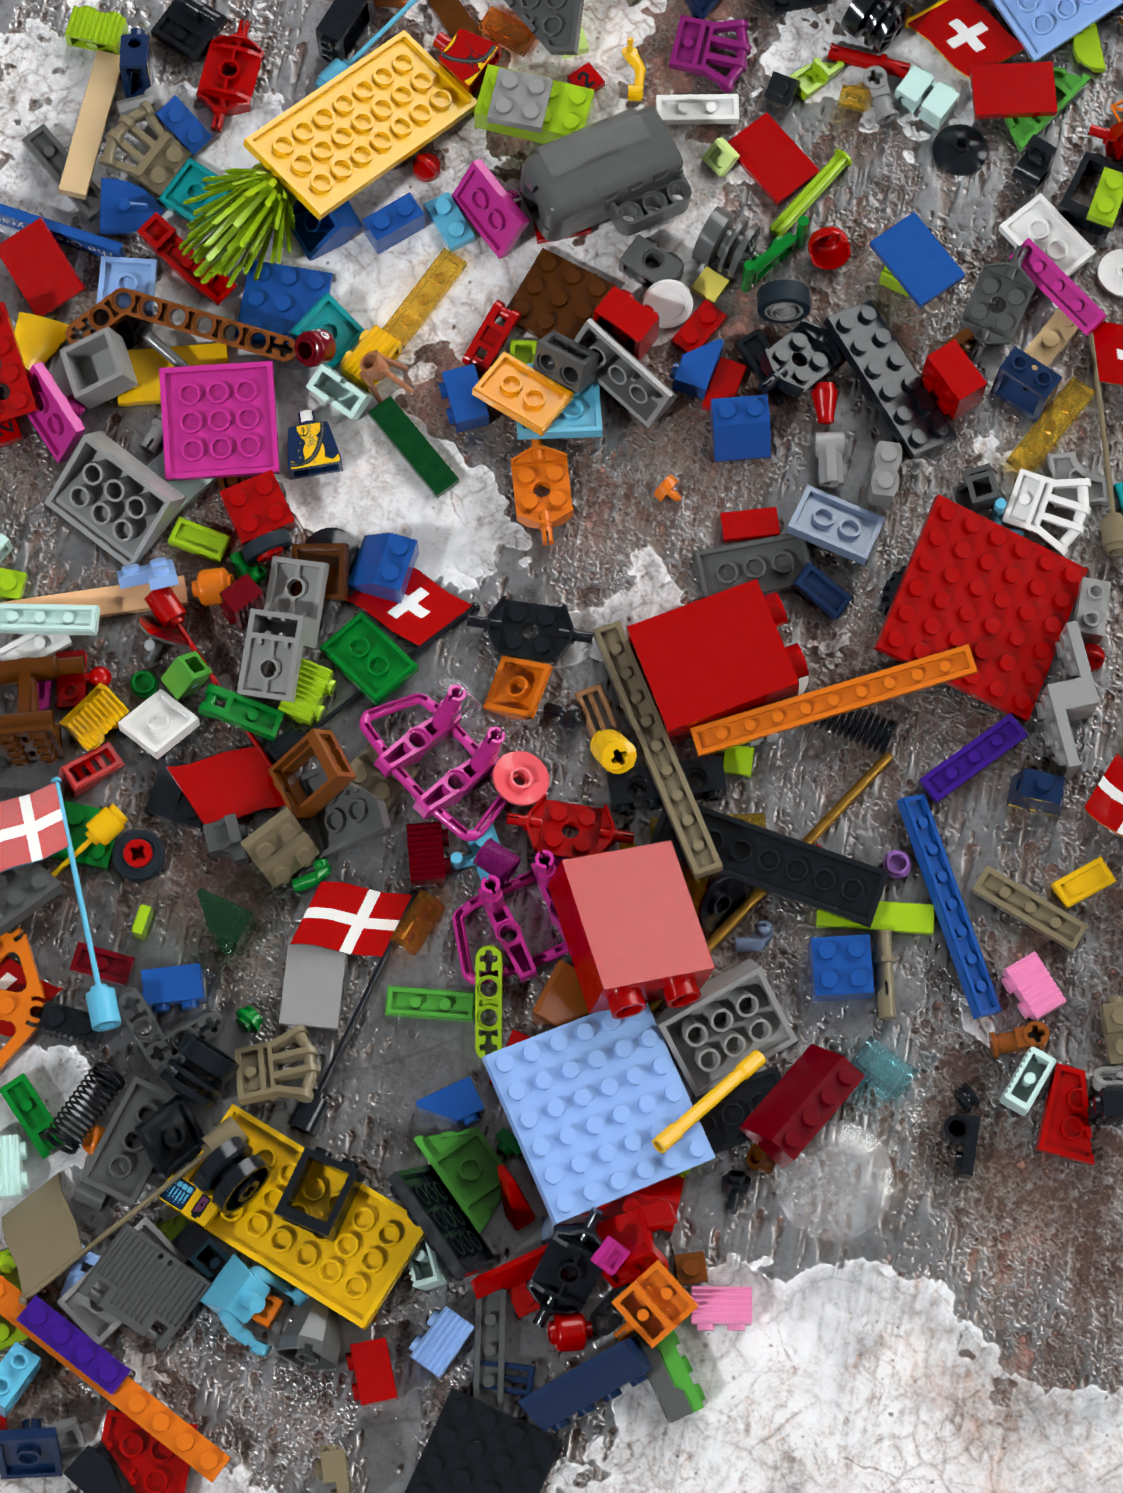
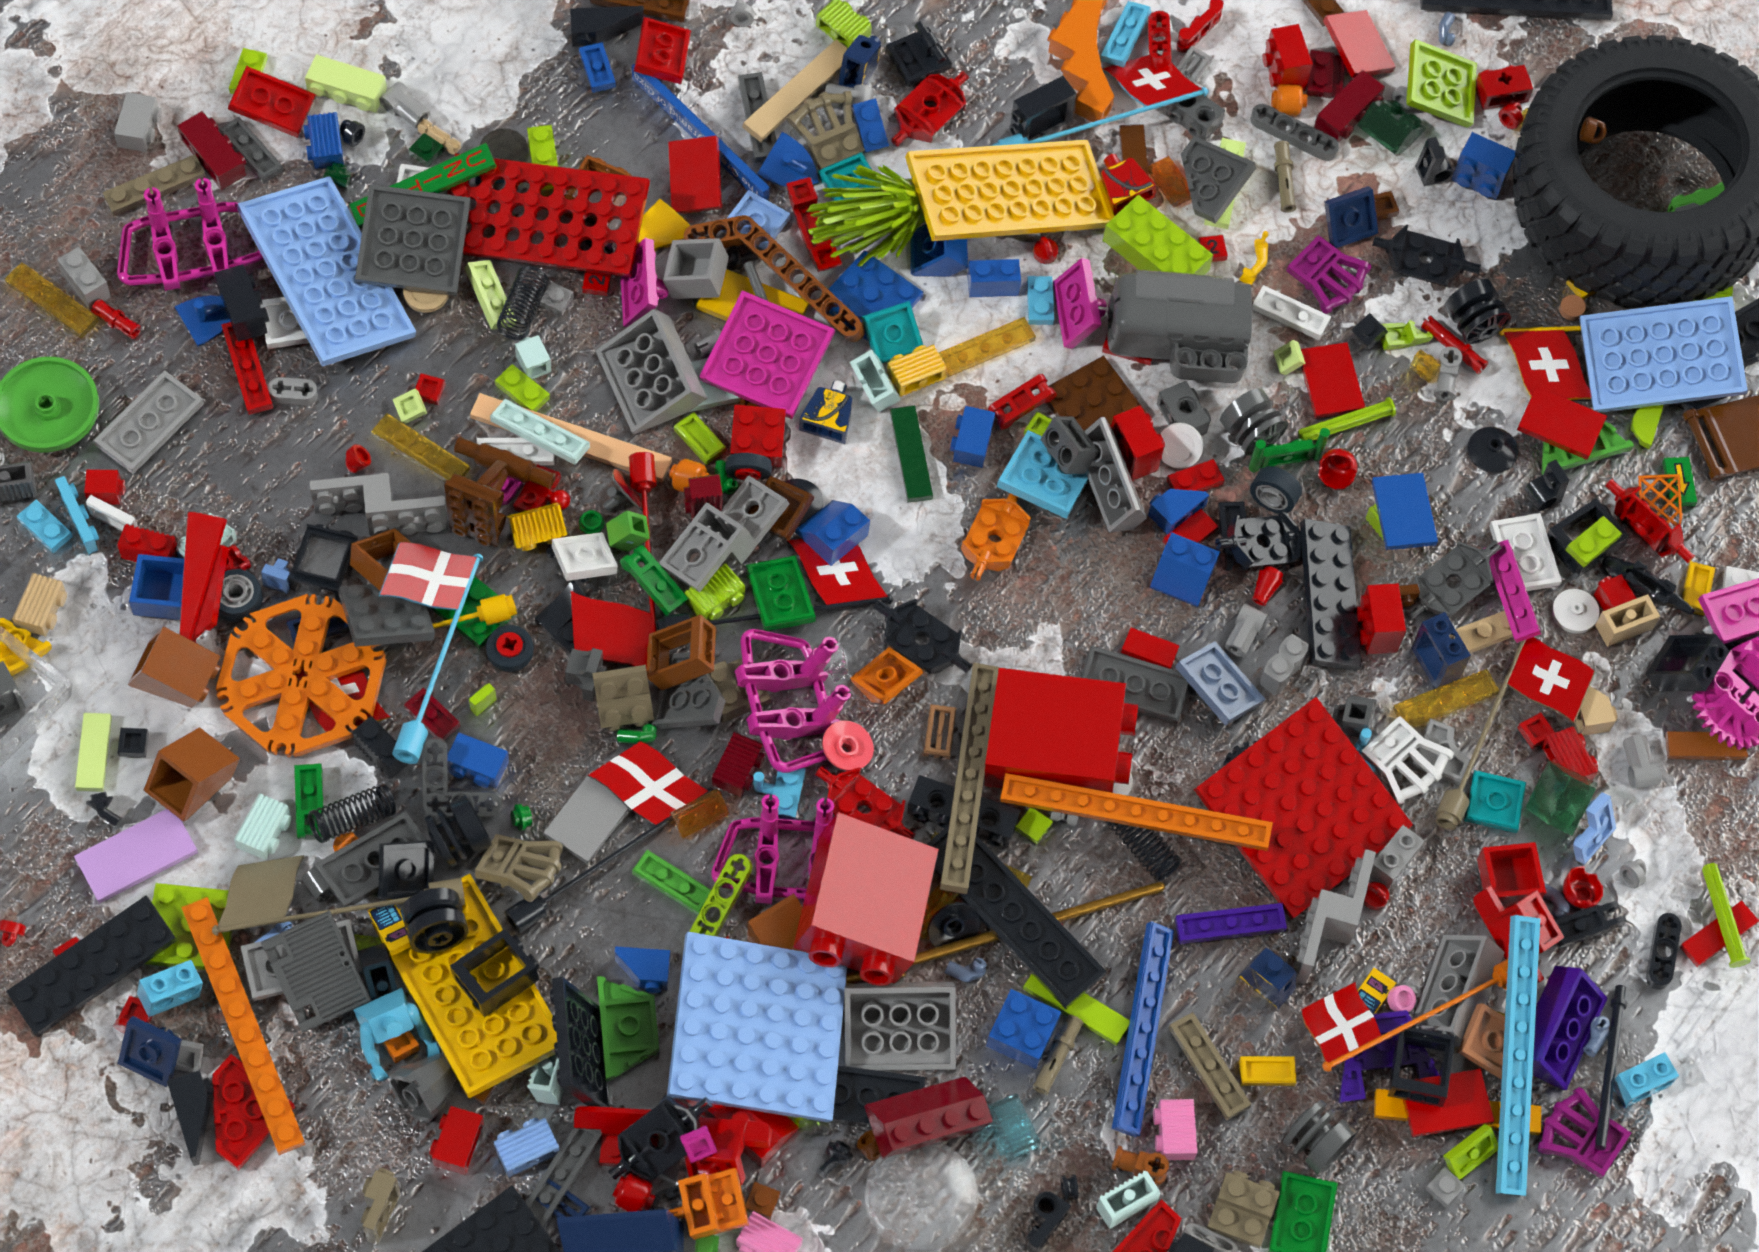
camera: 25 degrees right, 10 degrees down
dark purple plate [16,1295,132,1396] -> none
red slope [59,741,125,798] -> none
light blue plate [116,557,179,591] -> none
clear green slope [197,888,257,956] -> none
dark red head [294,328,336,367] -> none
nougat plant [359,350,413,404] -> none
light orange tile [472,351,574,436] -> none
magenta piece [473,838,521,884] -> none
light grey plate [487,68,553,133] -> none
dark green plate [495,1127,523,1159] -> none
red slope [497,1164,536,1231] -> none
black plate [544,702,583,732] -> none
yellow piece [590,729,637,774] -> none
yellow piece [652,1050,766,1154] -> none
orange tile [654,474,682,502] -> none
light yellow tile [691,266,729,305] -> none
dark blue tile [791,562,853,620] -> none
medium lavender plate [882,850,912,879] -> none
light aqua piece [893,65,960,130] -> none

